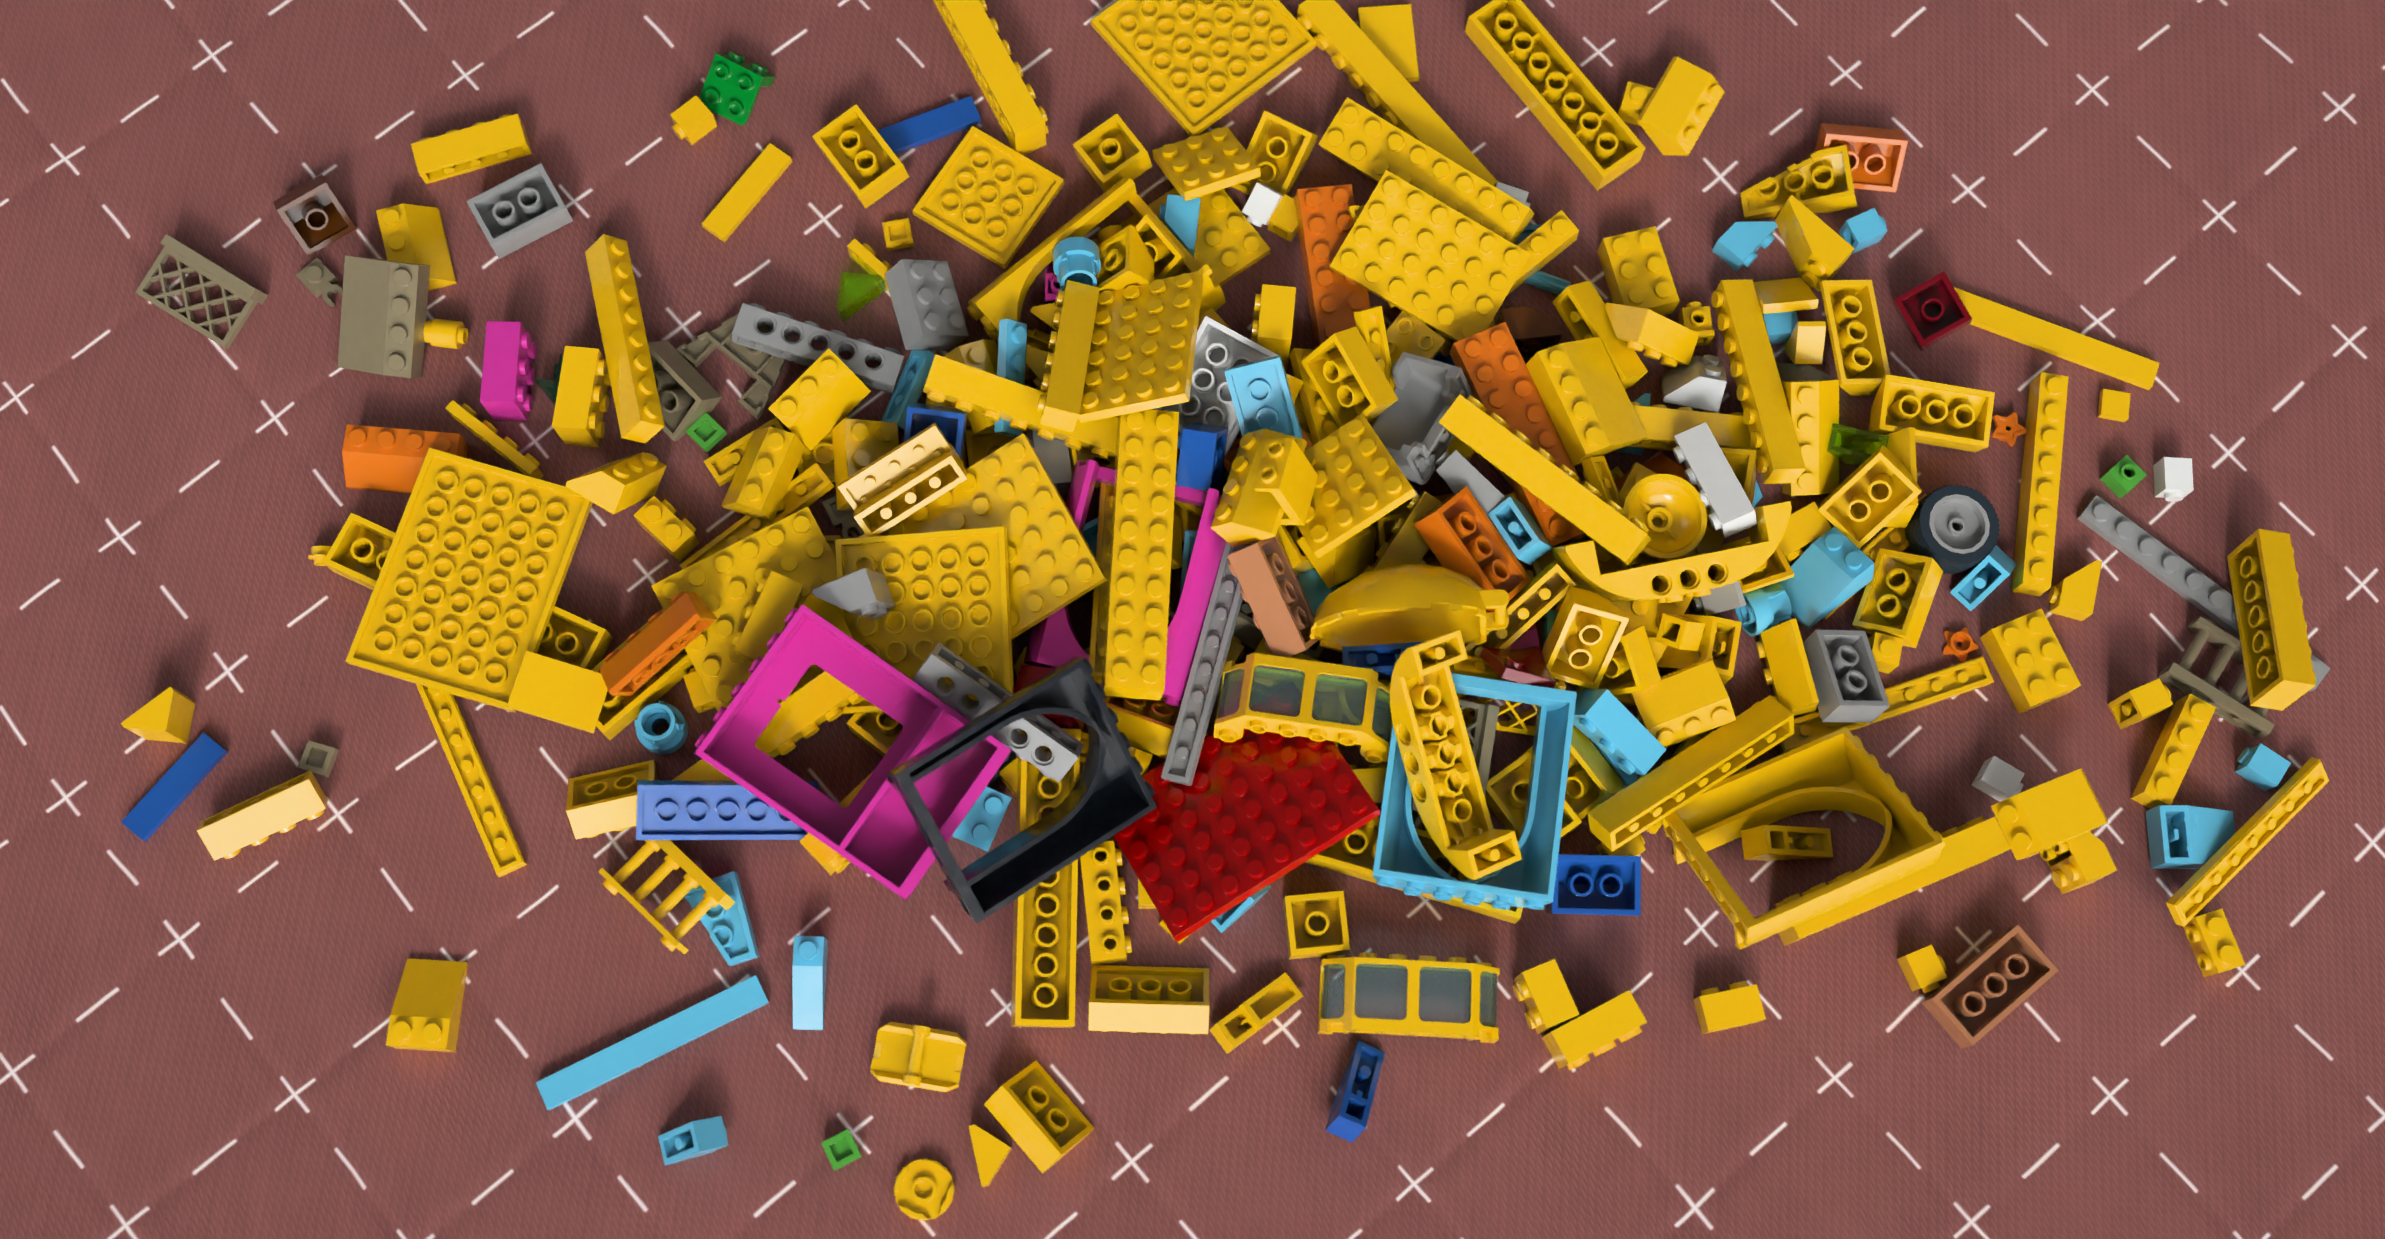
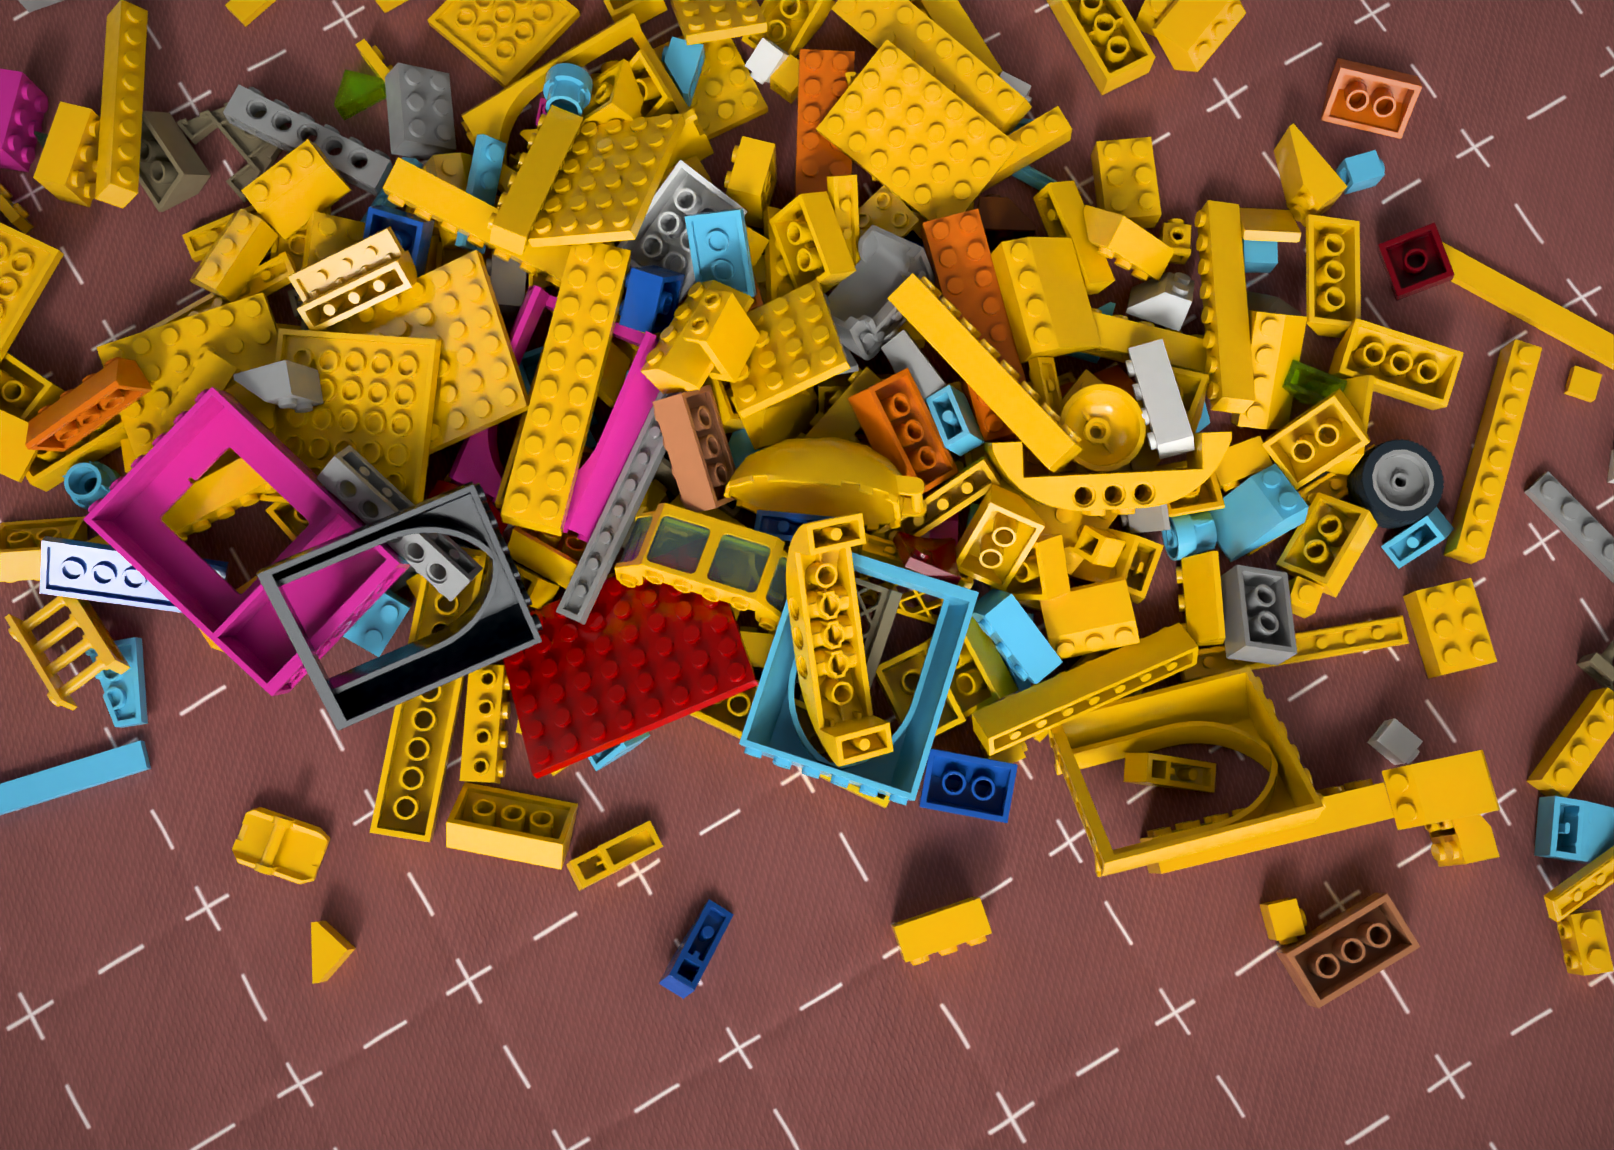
camera: 15 degrees right, 5 degrees up
yellow slope [565,452,666,515] -> none
yellow brick [633,496,700,562] -> none
medium azure slope [658,1116,729,1166] -> none
bright green plate [686,412,727,453] -> none
slope [792,936,828,1030] -> none
bright green plate [821,1129,863,1171] -> none
yellow tile [882,218,914,251] -> none
yellow tile [894,1159,955,1221] -> none
yellow slope [984,1060,1095,1173] -> none
yellow brick [1283,891,1350,960] -> none
windscreen [1317,952,1500,1043] -> none
yellow brick [1512,959,1580,1034] -> none
yellow brick [1693,981,1766,1034] -> none
medium azure slope [1712,221,1778,272] -> none
yellow wedge [1741,145,1857,220] -> none
yellow slope [1784,321,1826,364] -> none
orange plate [1942,627,1979,663] -> none
orange plate [1991,412,2027,447] -> none
yellow slope [2048,560,2102,621] -> none
bright green plate [2100,455,2147,499] -> none
yellow brick [2107,678,2173,729] -> none

